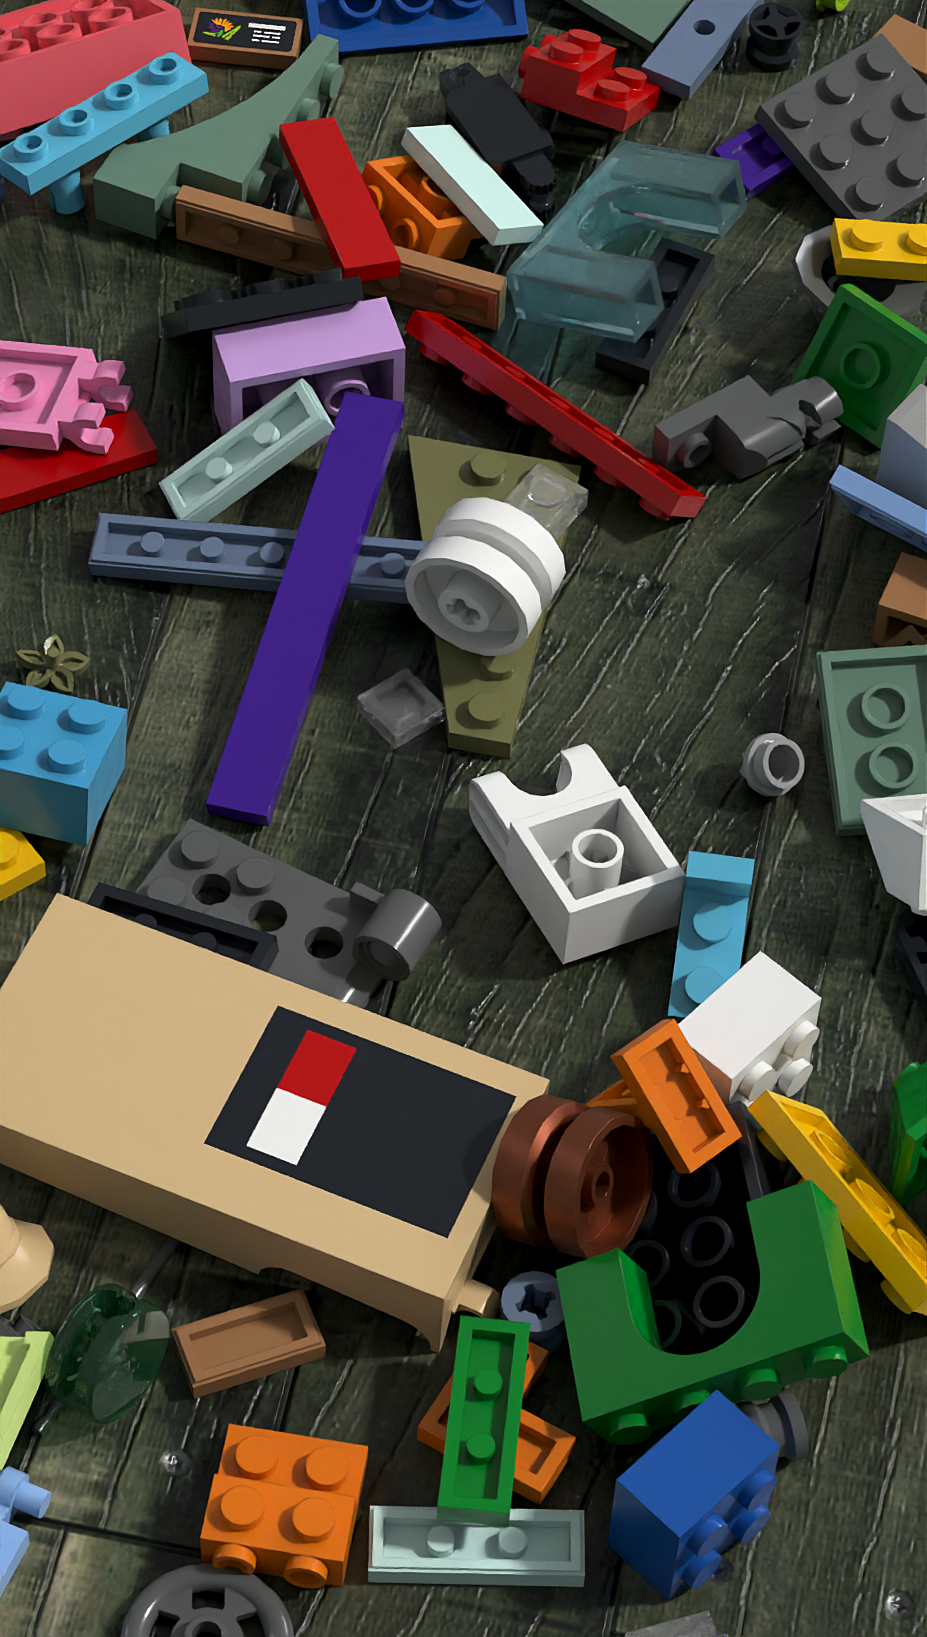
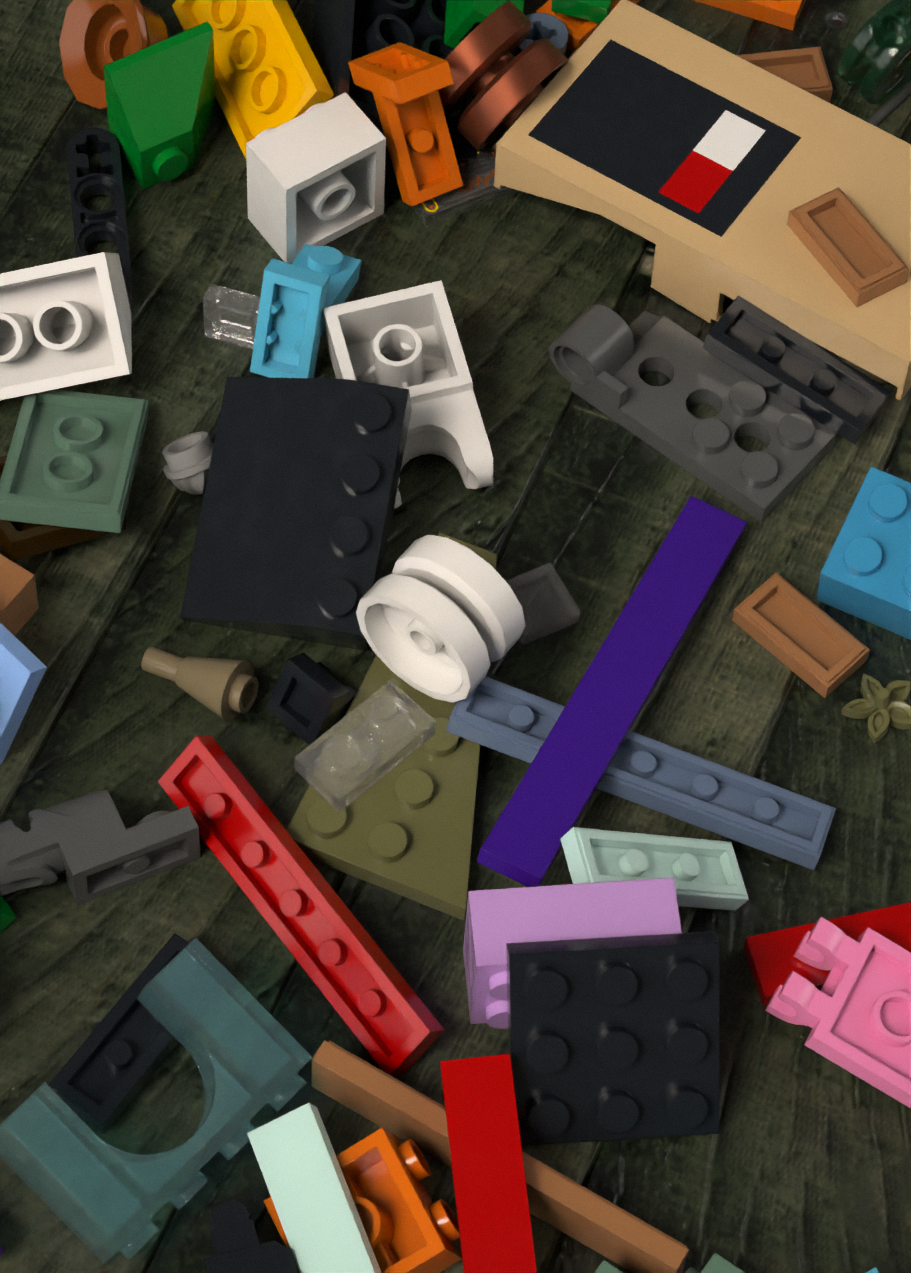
camera: 170 degrees left, 5 degrees up
none -> dark tan cone [141,647,259,722]
none -> black slope [180,377,412,651]
none -> clear tile [203,284,260,349]
none -> black tile [265,652,357,747]
none -> medium nougat tile [732,572,870,699]
none -> medium nougat tile [787,187,909,307]

